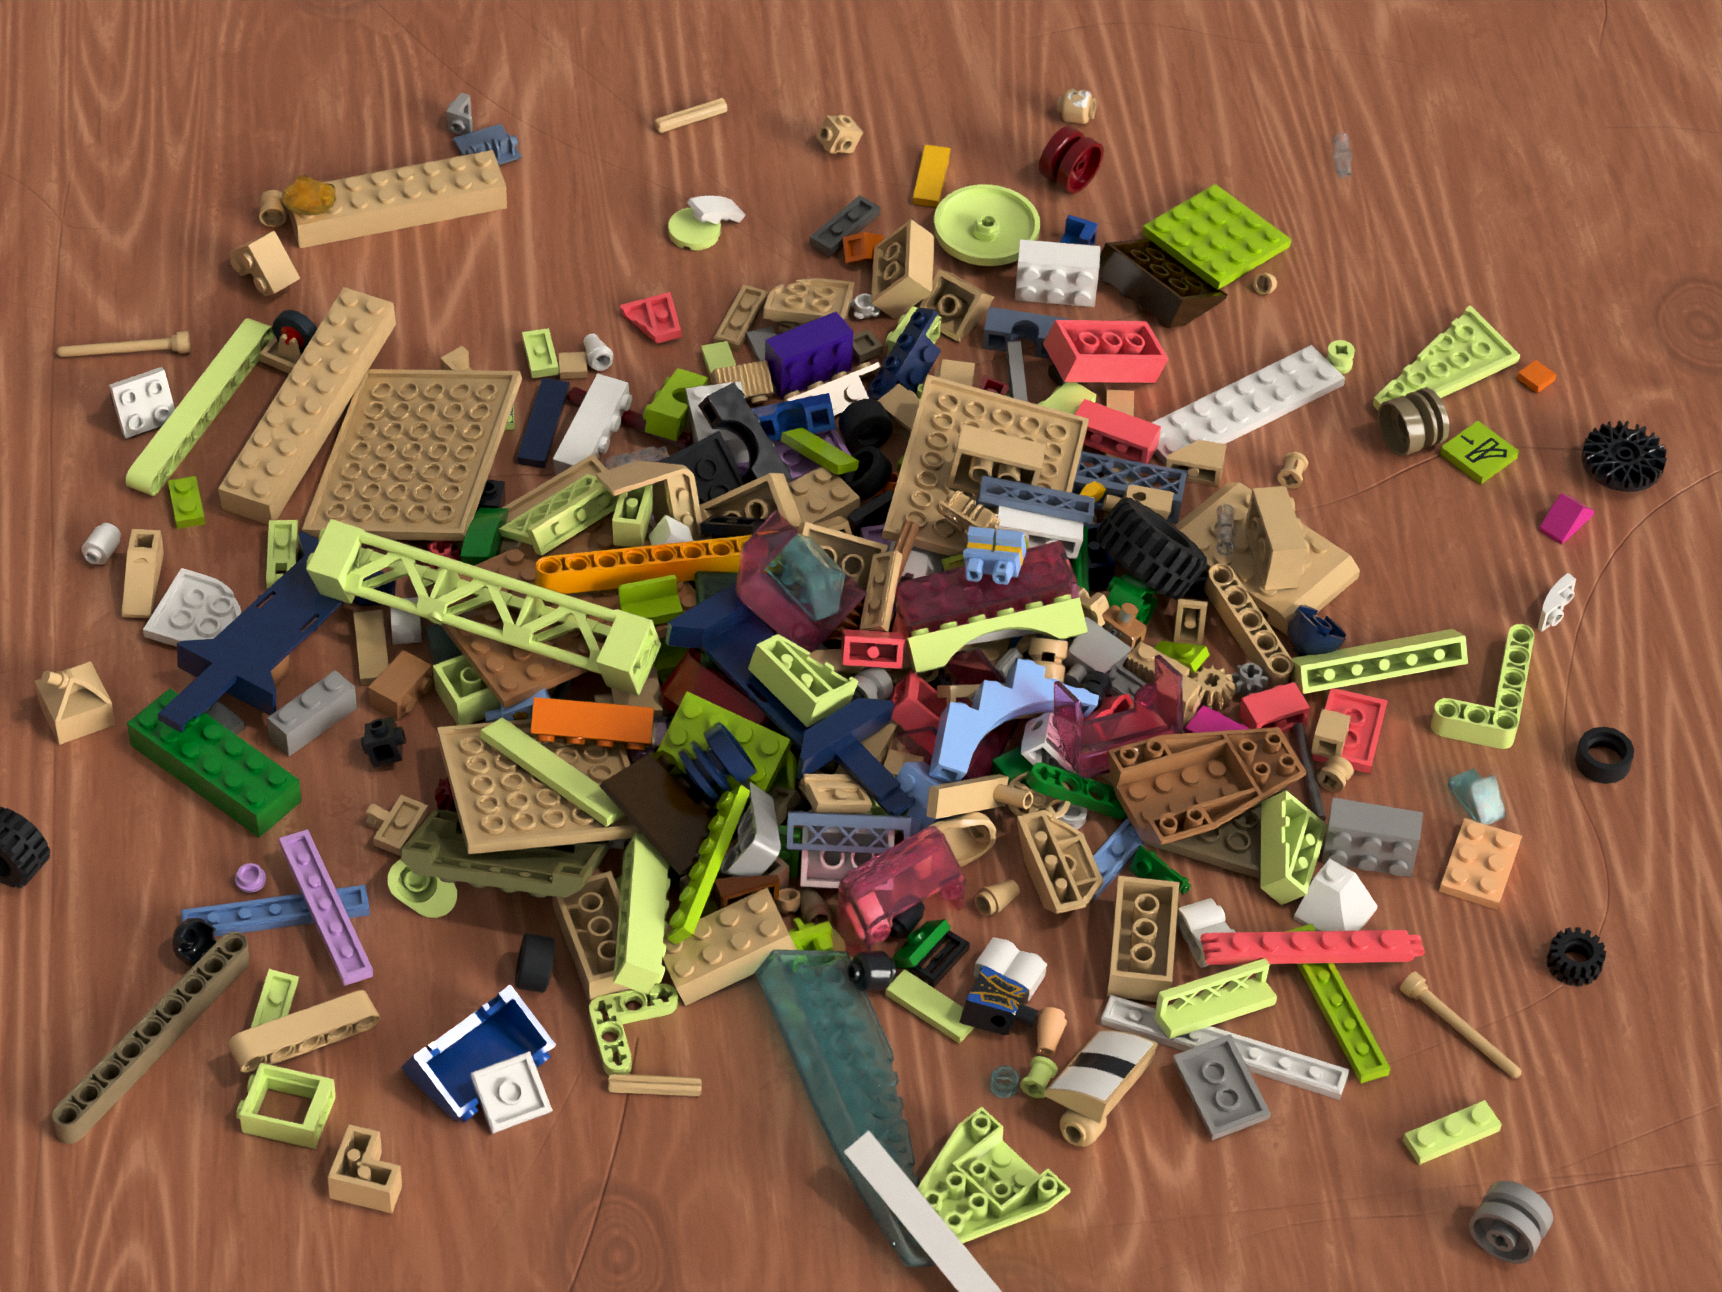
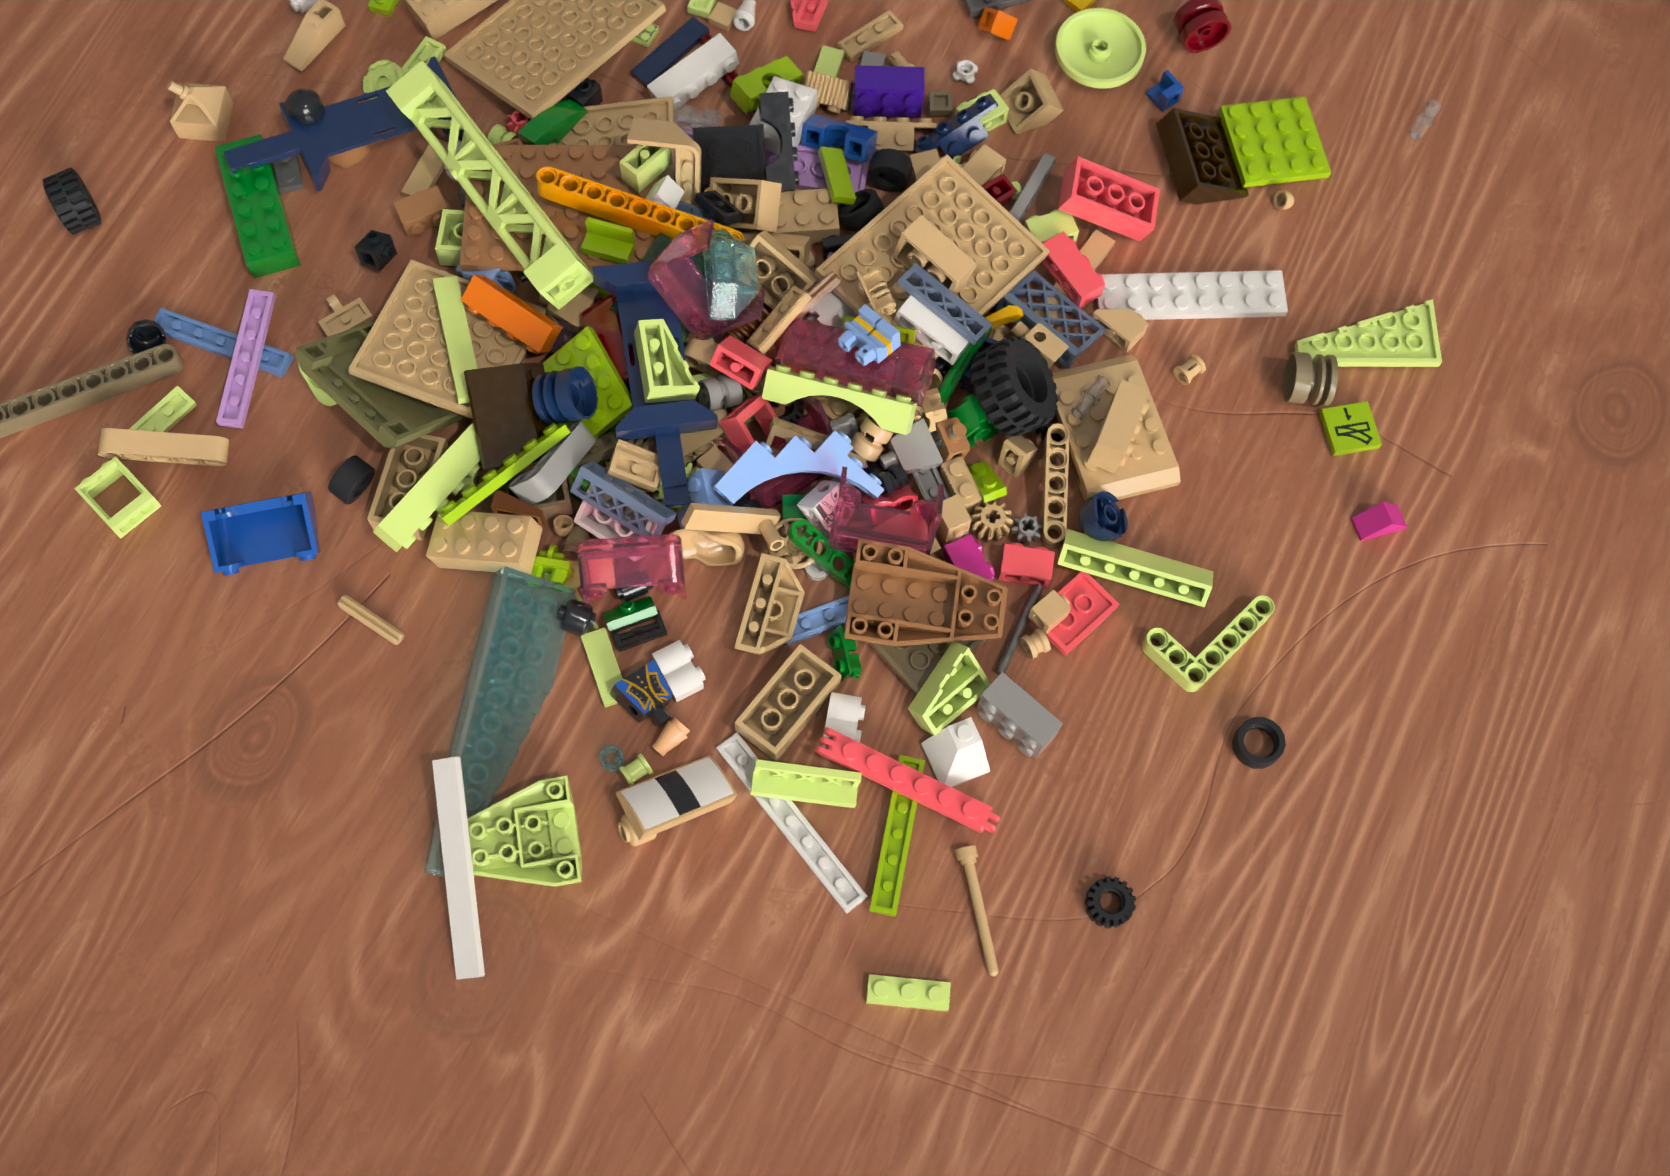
camera: 30 degrees right, 20 degrees up
white plate [143,568,241,647] -> none
lavender plate [235,863,266,893] -> none
light grey brick [267,670,357,757] -> none
tan brick [328,1124,402,1213] -> none
white plate [469,1051,553,1134] -> none
yellowish green fence [499,474,620,555] -> none
yellowish green beam [589,984,678,1076] -> none
tan plate [763,278,855,325] -> none
tan brick [871,219,934,319] -> none
tan cone [974,879,1020,916] -> none
sand blue arch [982,307,1069,359] -> none
white brick [1015,239,1101,307] -> none
light grey plate [1173,1034,1271,1141] -> none
yellowish green wheel [1326,340,1355,374] -> none
light nougat plate [1439,818,1522,910] -> none
clear light blue slope [1448,768,1506,825] -> none
light grey wheel [1469,1181,1554,1264] -> none
orange tile [1517,360,1556,393] -> none
white slope [1537,573,1576,632] -> none
black wheel [1581,421,1667,492] -> none
none -> black hair [285,88,325,125]
none -> yellowish green tile [363,60,405,100]

